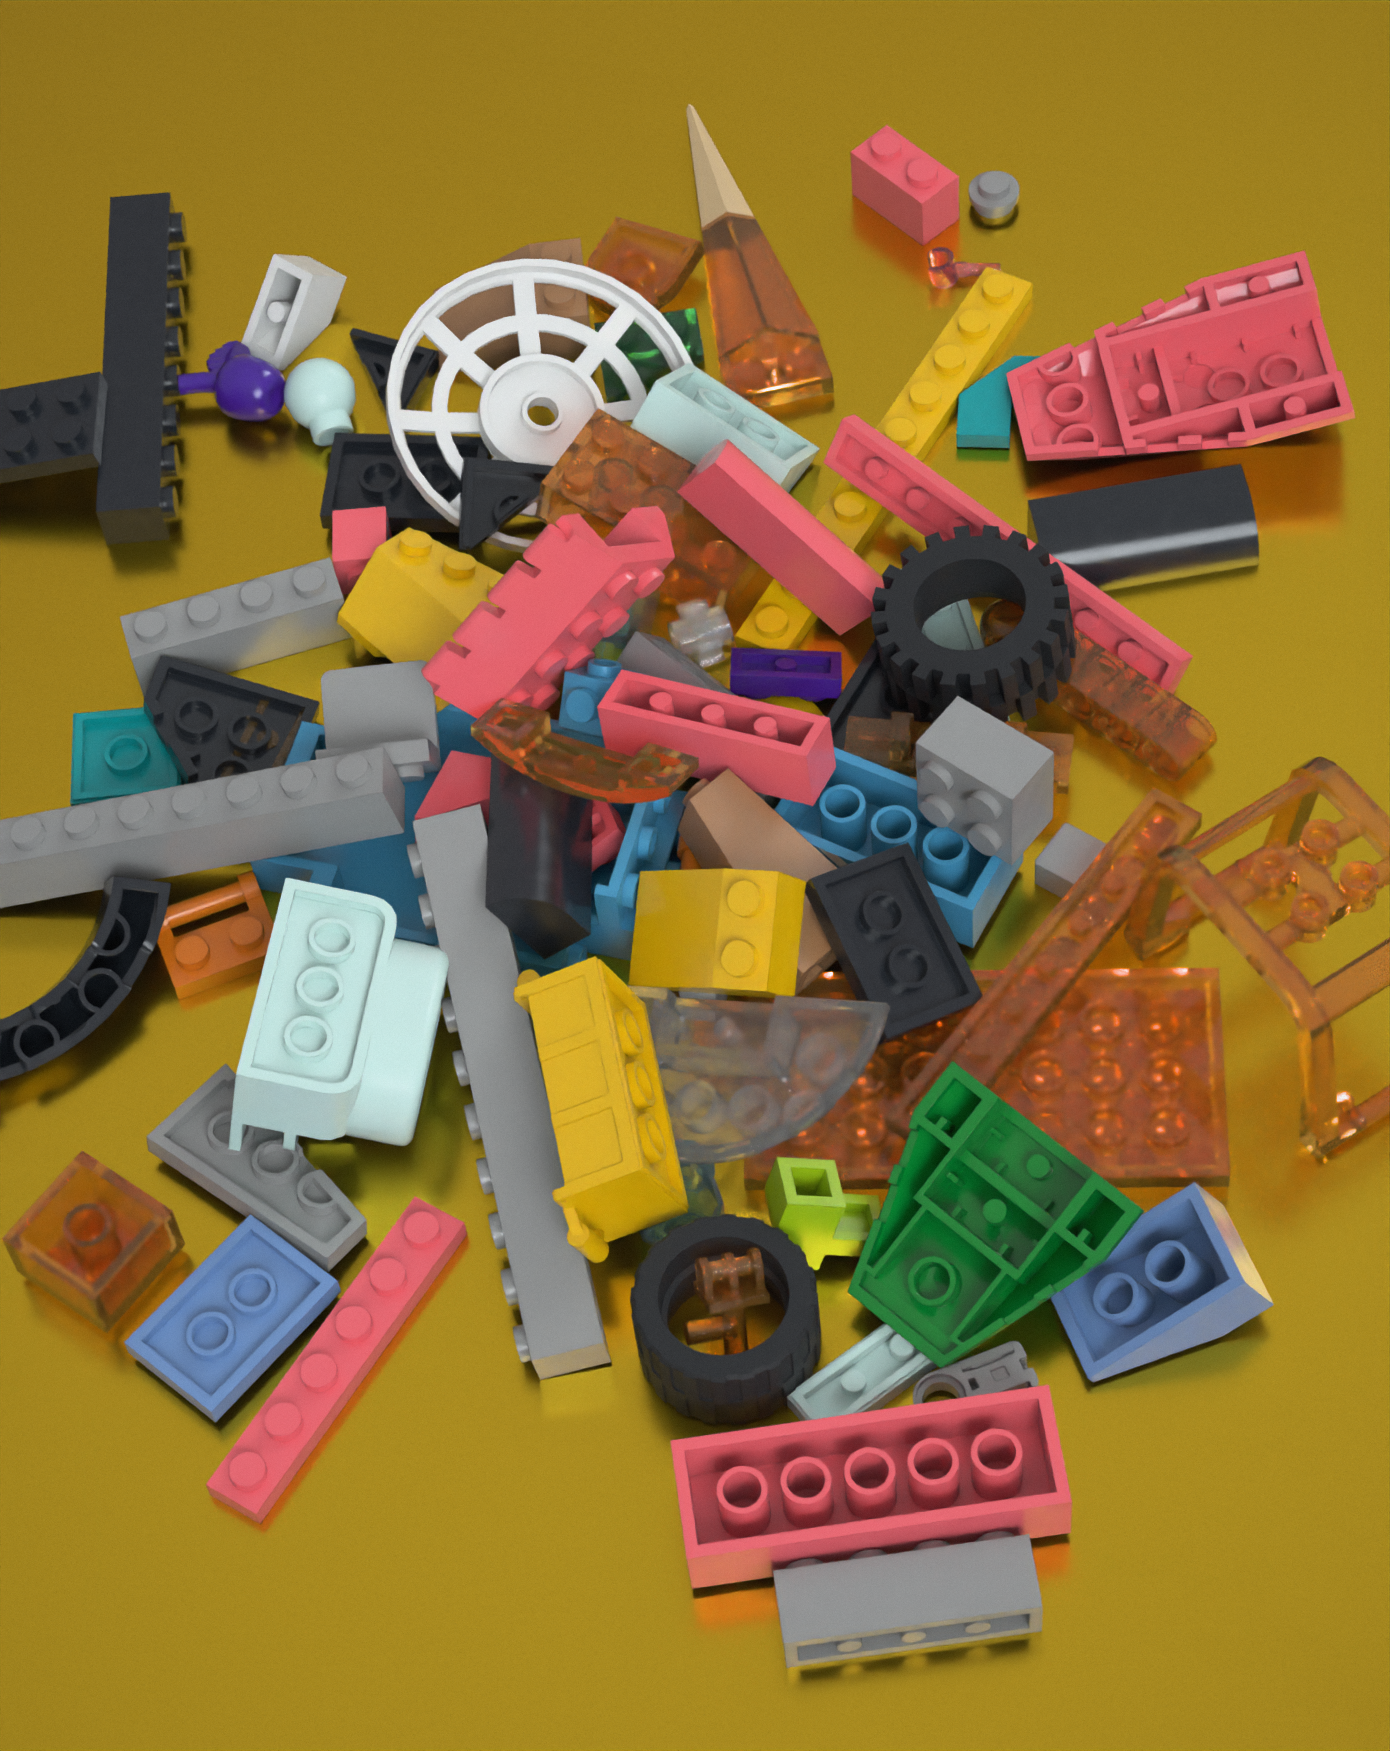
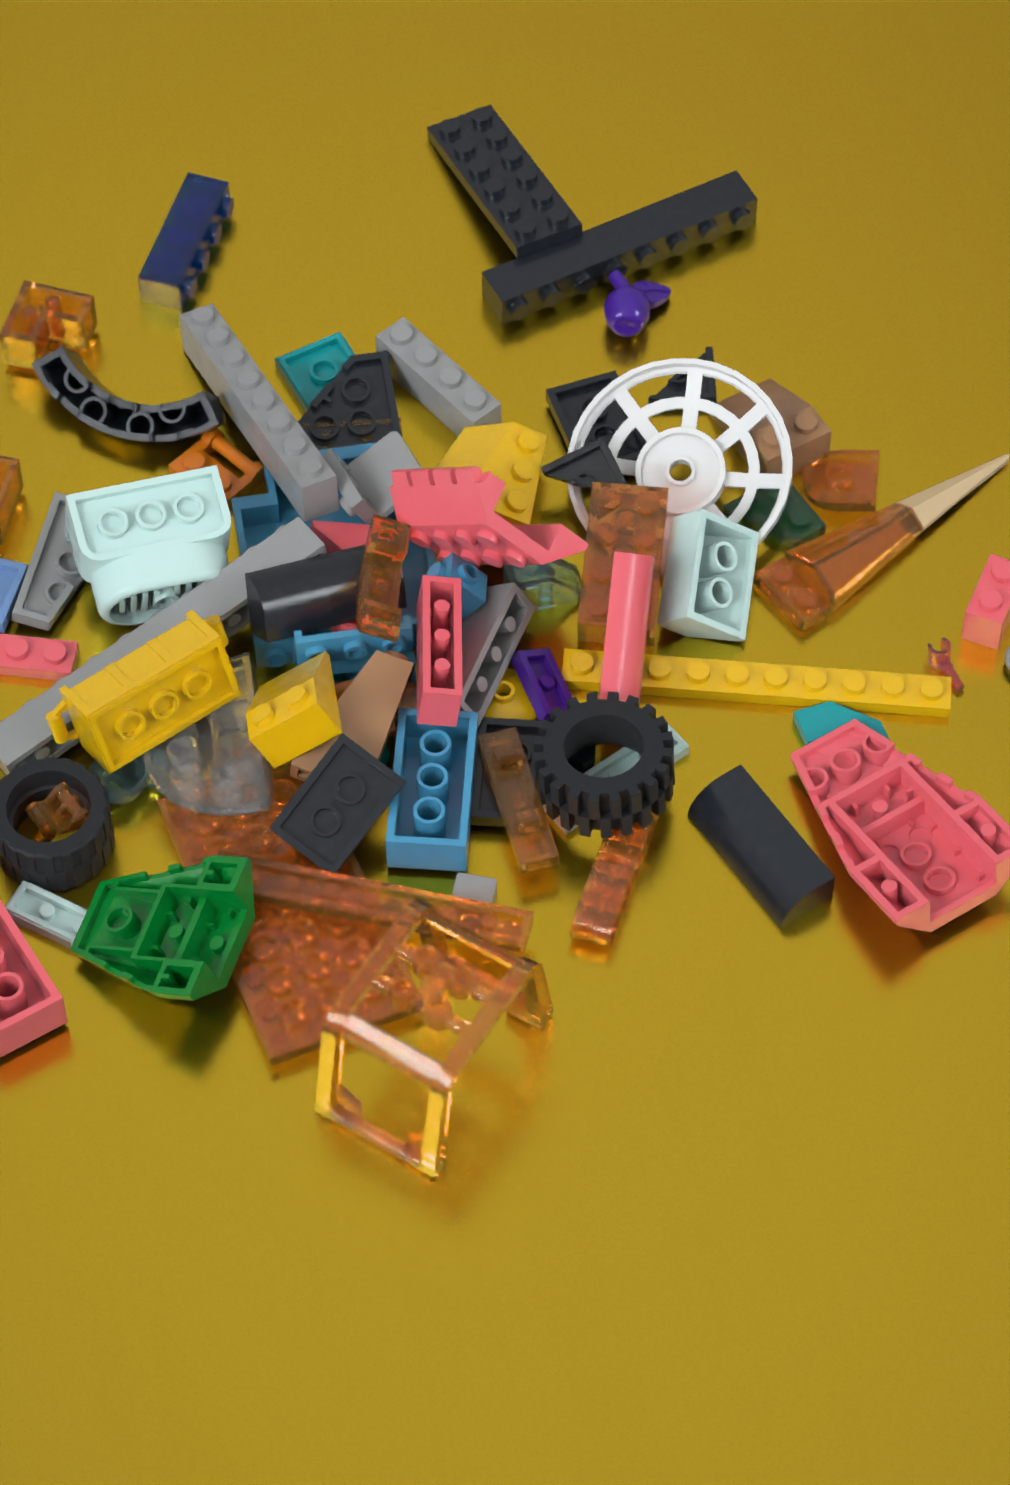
camera: 60 degrees right, 0 degrees up
white slope [241,254,347,370] -> none
light aqua piece [284,358,356,446] -> none
coral brick [332,506,392,594] -> none
clear gear [667,597,734,668] -> none
lime brick [764,1157,881,1270] -> none
coral plate [823,414,1193,706] -> none
light grey piece [913,1341,1038,1405] -> none
light grey brick [916,696,1054,865] -> none
medium blue slope [1051,1182,1274,1382] -> none

